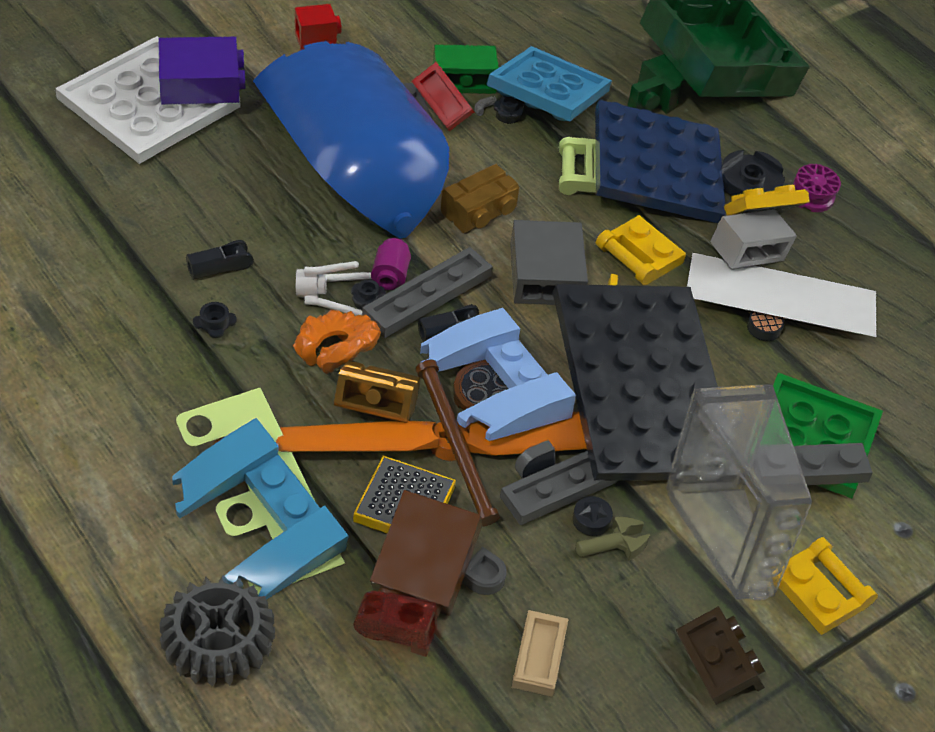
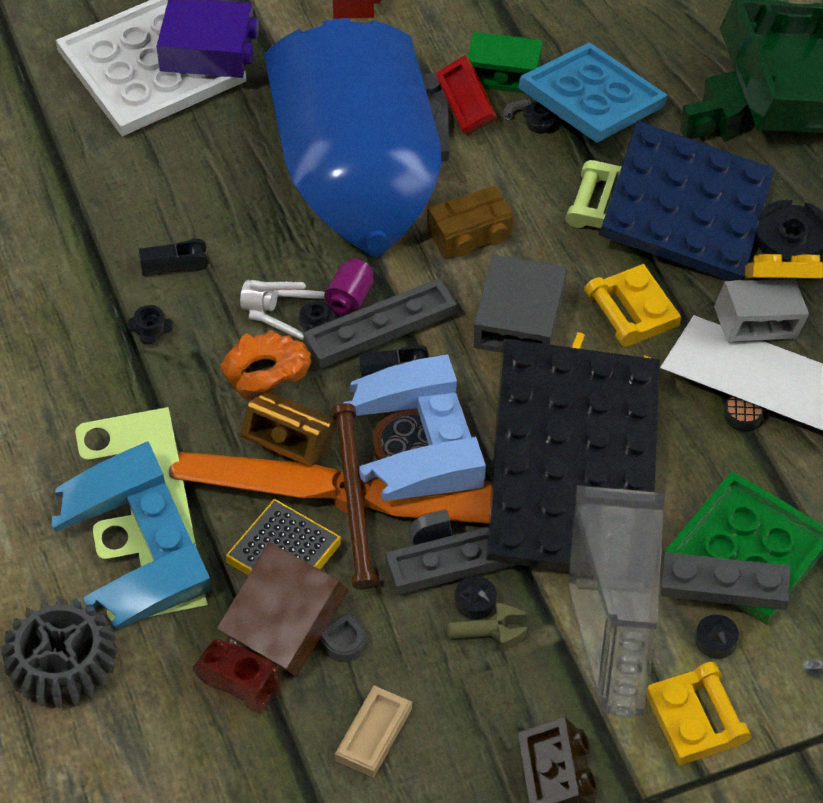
camera: 20 degrees right, 5 degrees up
none -> black tile [695,615,739,658]

